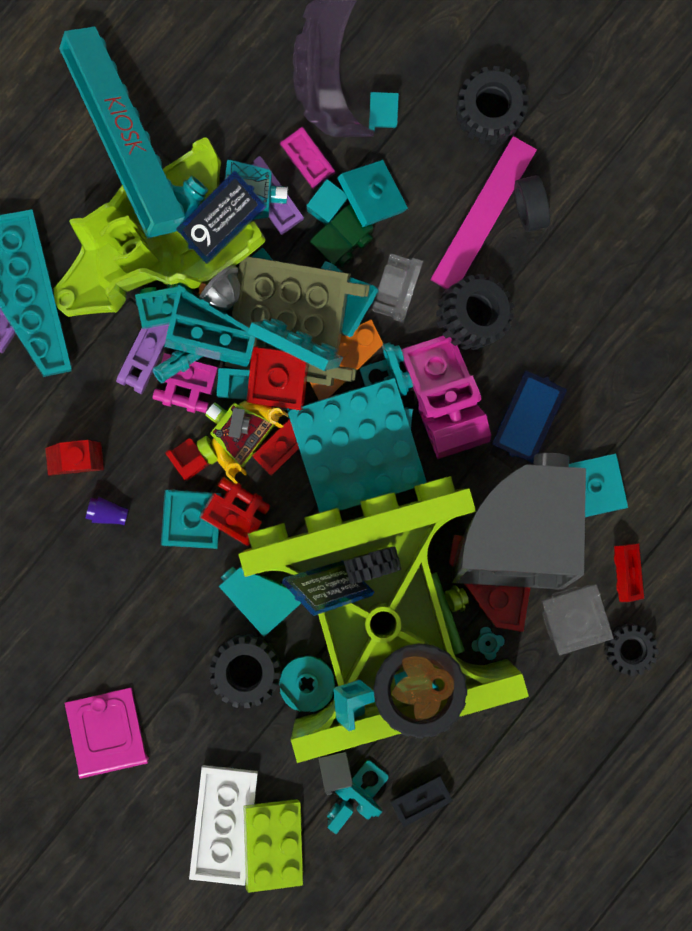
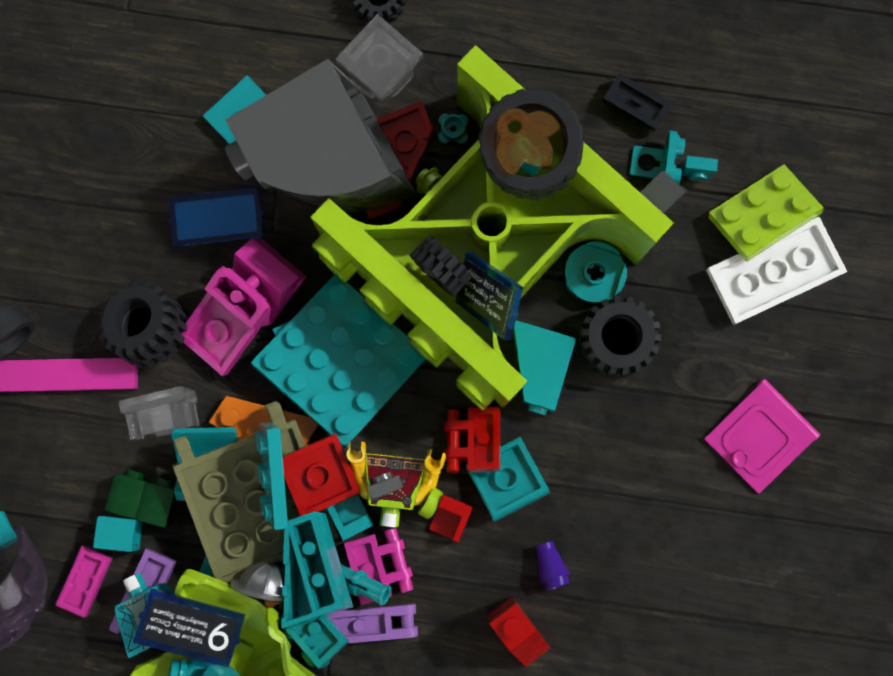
camera: 115 degrees left, 5 degrees down
red plate [251,418,299,475] -> none
teal panel [333,680,375,731] -> none
teal plate [337,160,408,227] -> none
teal bracket [360,342,413,397] -> none
red plate [614,544,644,602] -> none

